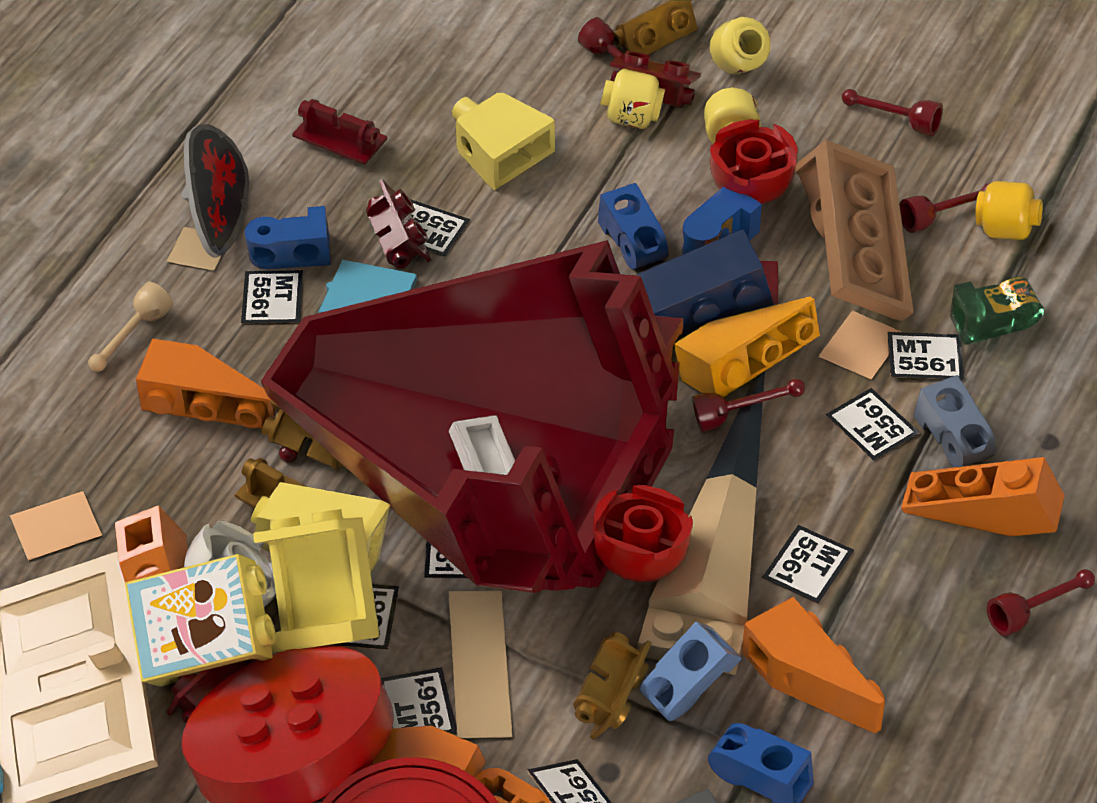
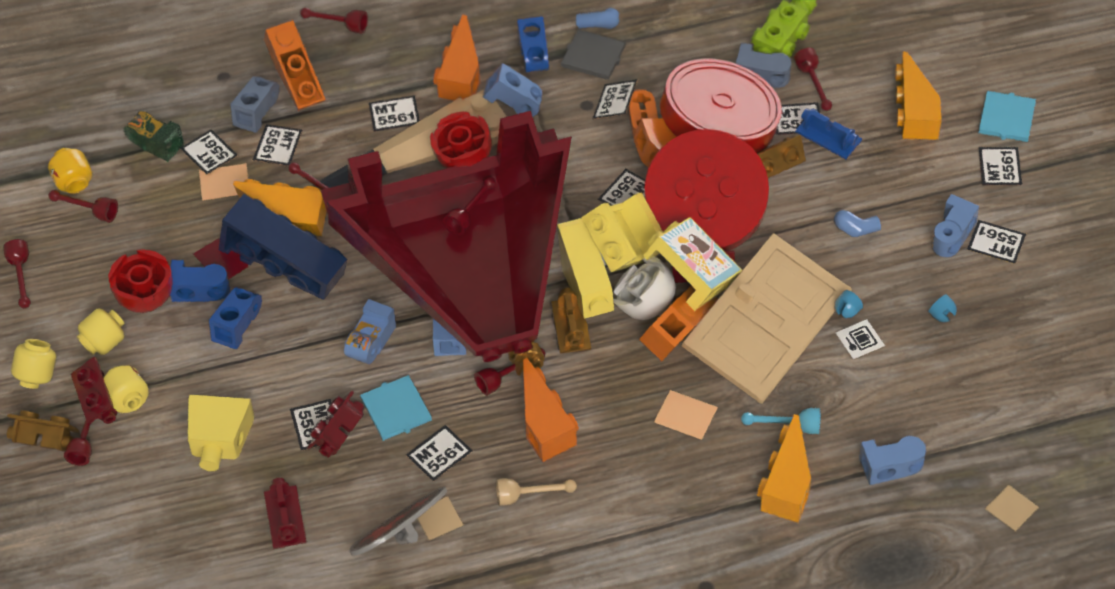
camera: 130 degrees left, 5 degrees up
blue leg [245,206,331,269] -> none
white tile [449,416,515,475] -> none
tan sticker [449,591,512,738] -> none
pearl gold hinge [573,632,652,740] -> none
medium nougat plate [795,140,914,322] -> none

